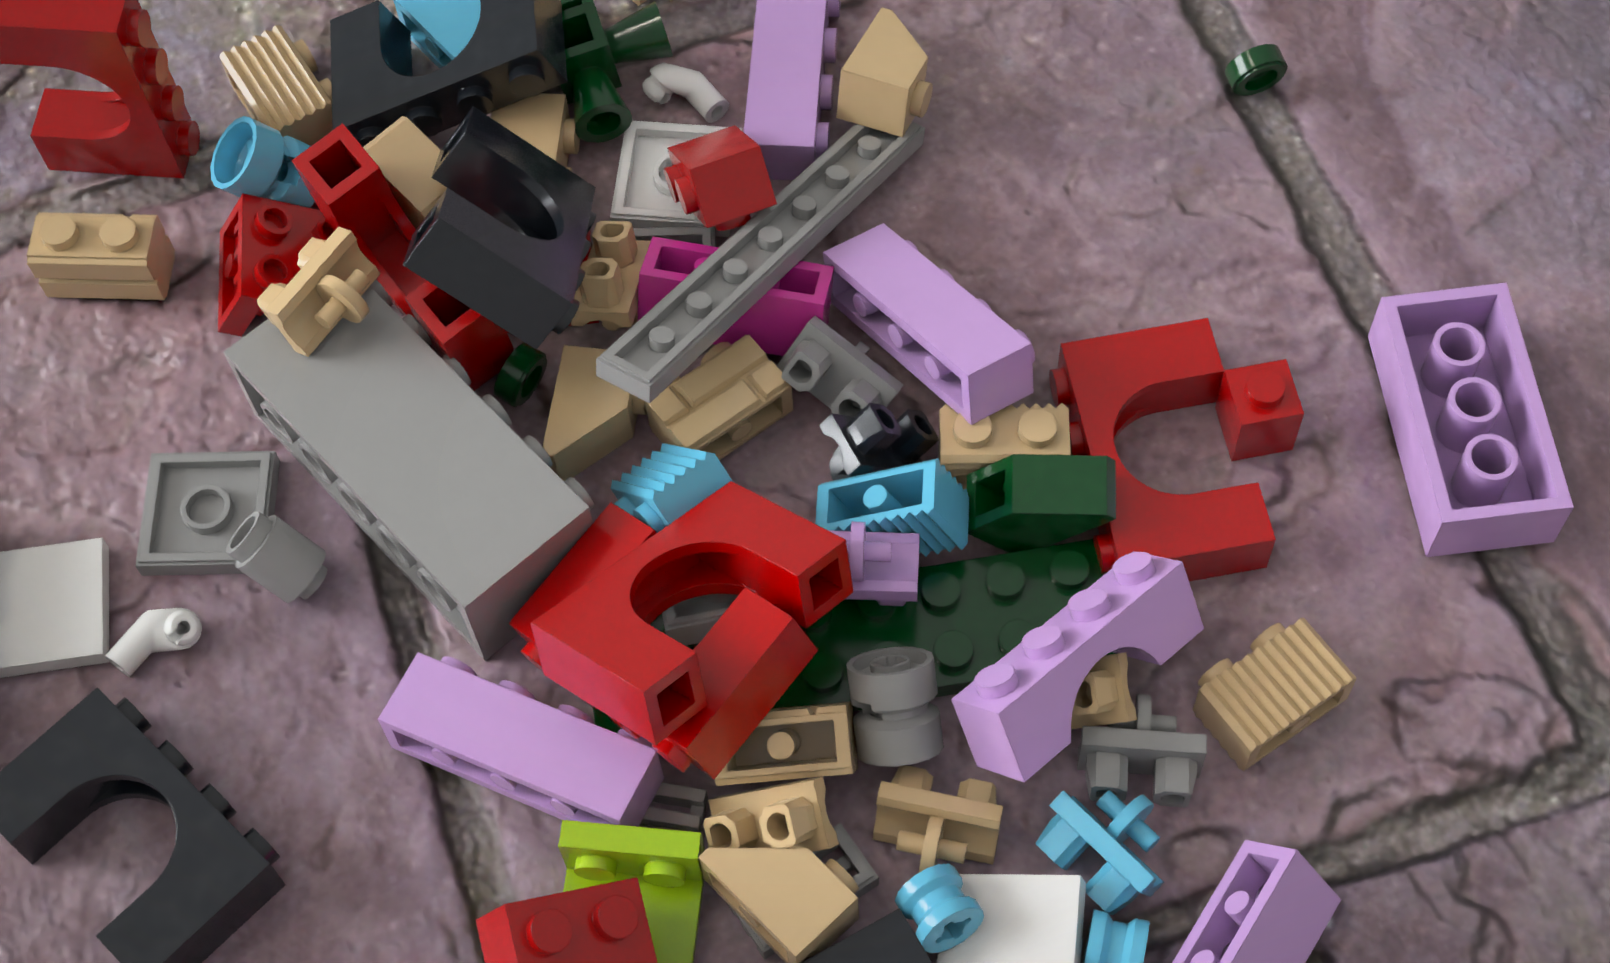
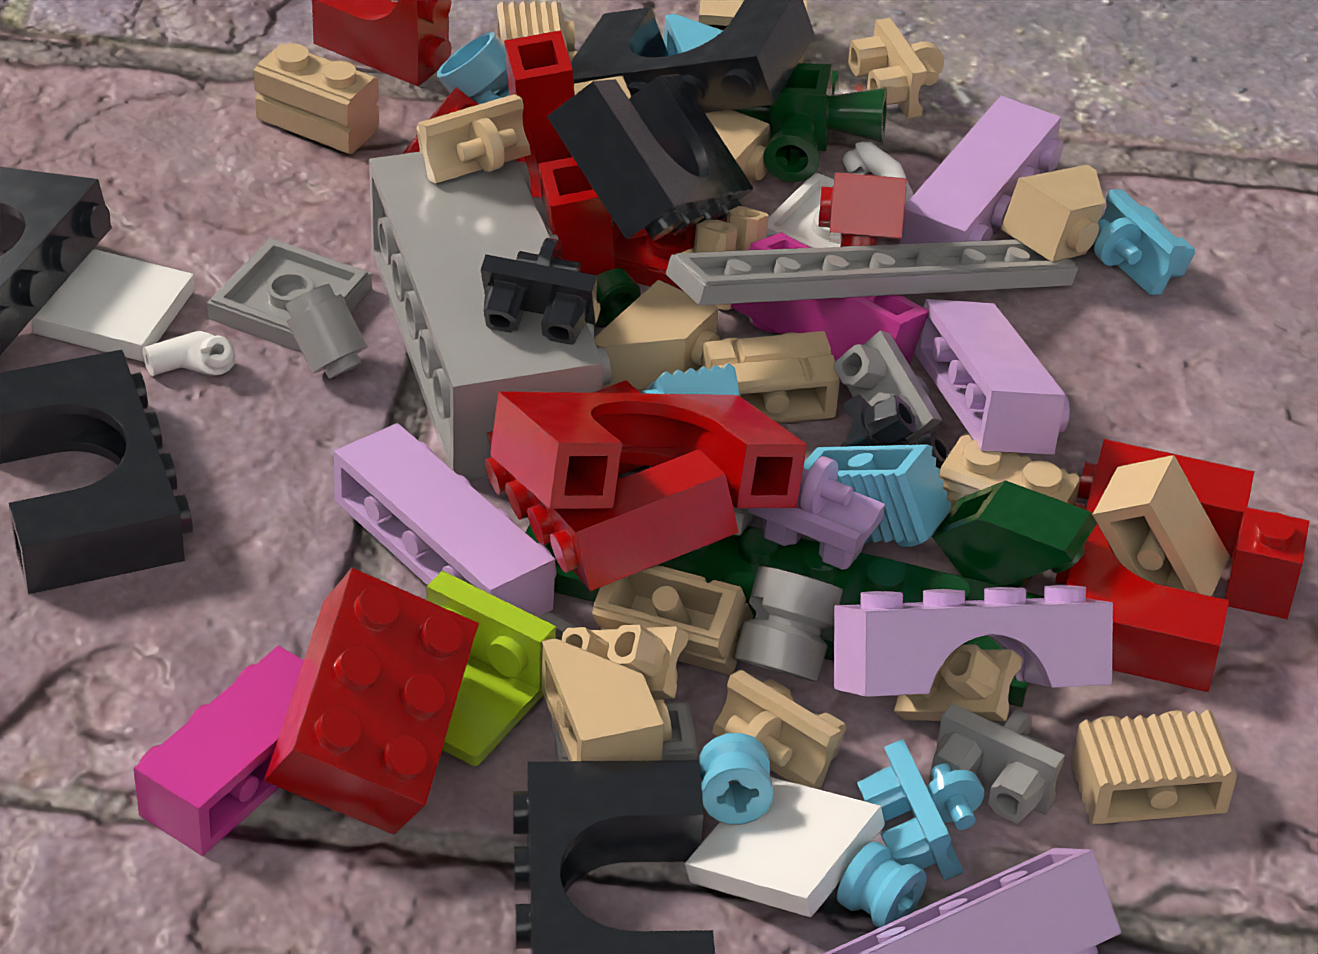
camera: 20 degrees right, 20 degrees down
none -> black hips [480,238,600,345]
none -> tan brick [1092,455,1230,596]
none -> medium azure hips [1094,189,1195,295]

